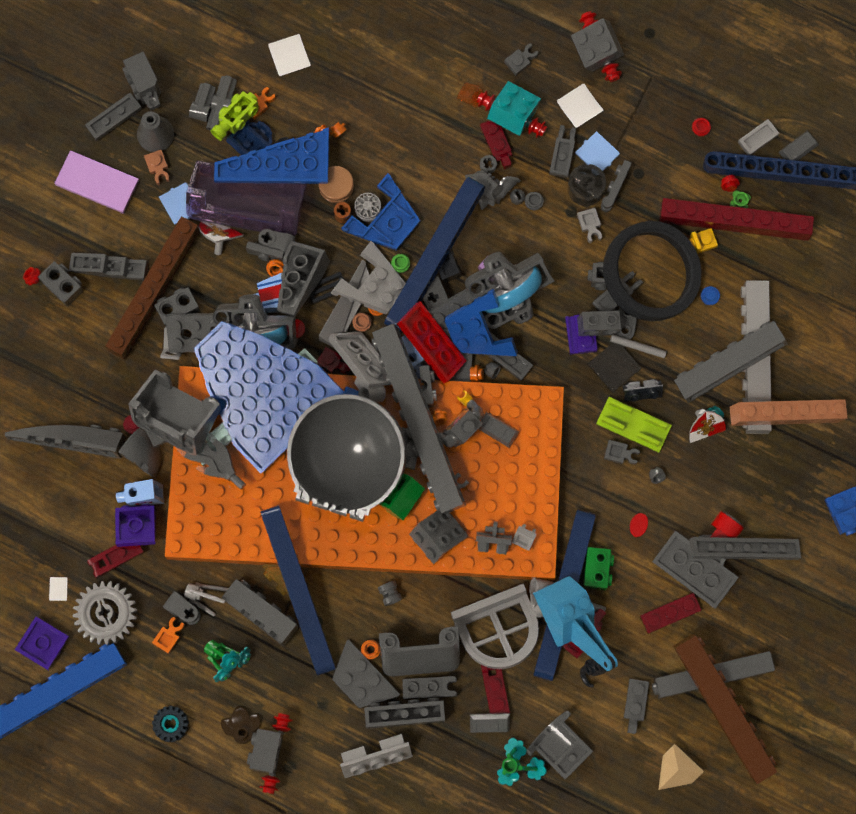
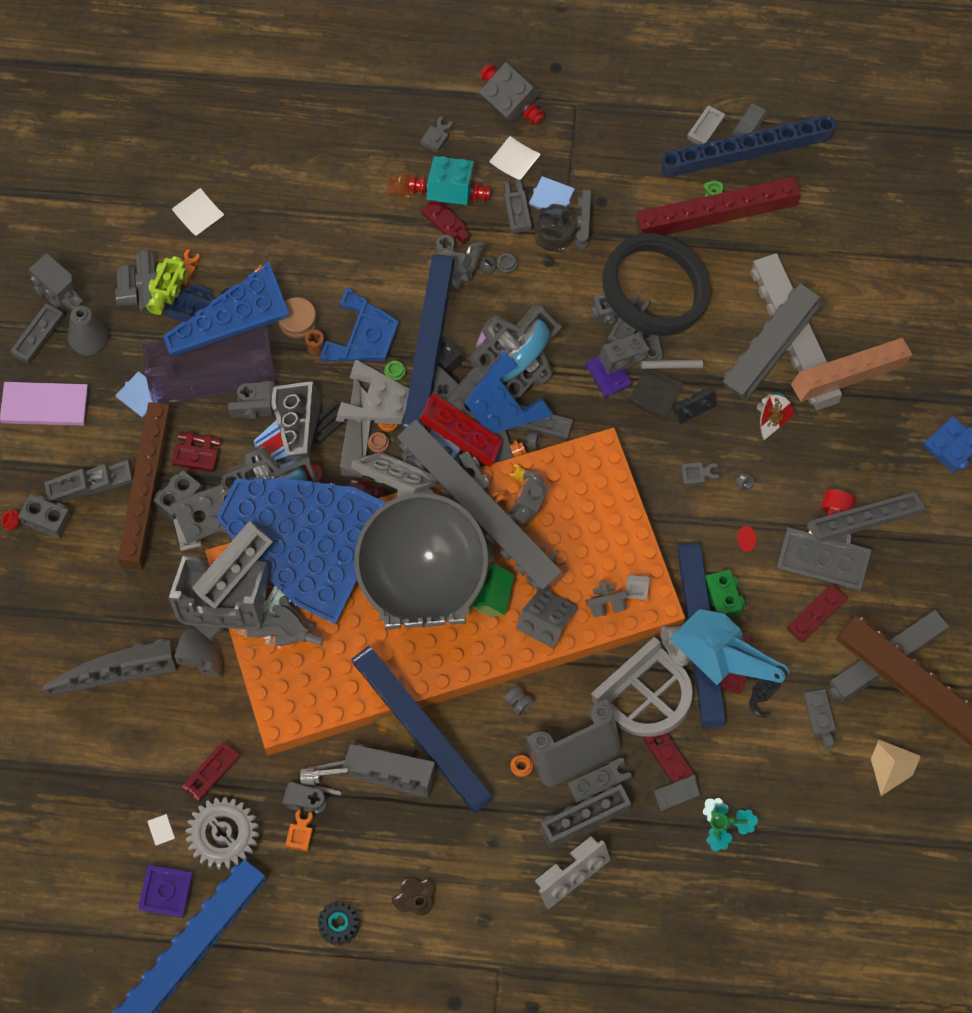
camera: 20 degrees left, 10 degrees down
dark purple plate [115,504,156,547] -> none
light blue torso [116,479,165,507] -> none
dark red plate [123,415,140,434] -> none
nougat plate [144,150,170,185] -> none
shield [199,221,243,255] -> none
plant [204,640,251,682] -> none
dark grey brick [247,713,293,794] -> none
orange plate [266,259,284,277] -> none
orange plate [330,122,347,139] -> none
dark grey wing [332,639,400,709] -> none
light grey wheel [355,193,381,222] -> none
dark grey tile [479,412,519,448] -> none
dark grey piece [527,711,593,780] -> none
light grey plate [577,208,602,243] -> none
lime brick [596,397,672,453] -> none
yellow bracket [689,228,718,254] -> none
red plate [692,118,711,137] -> none
blue plate [701,286,720,305] -> none
red plate [721,175,740,192] -> none
none -> dark red plate [171,431,221,473]
none -> light grey brick [192,521,273,609]
none -> dark grey hinge [279,597,315,631]

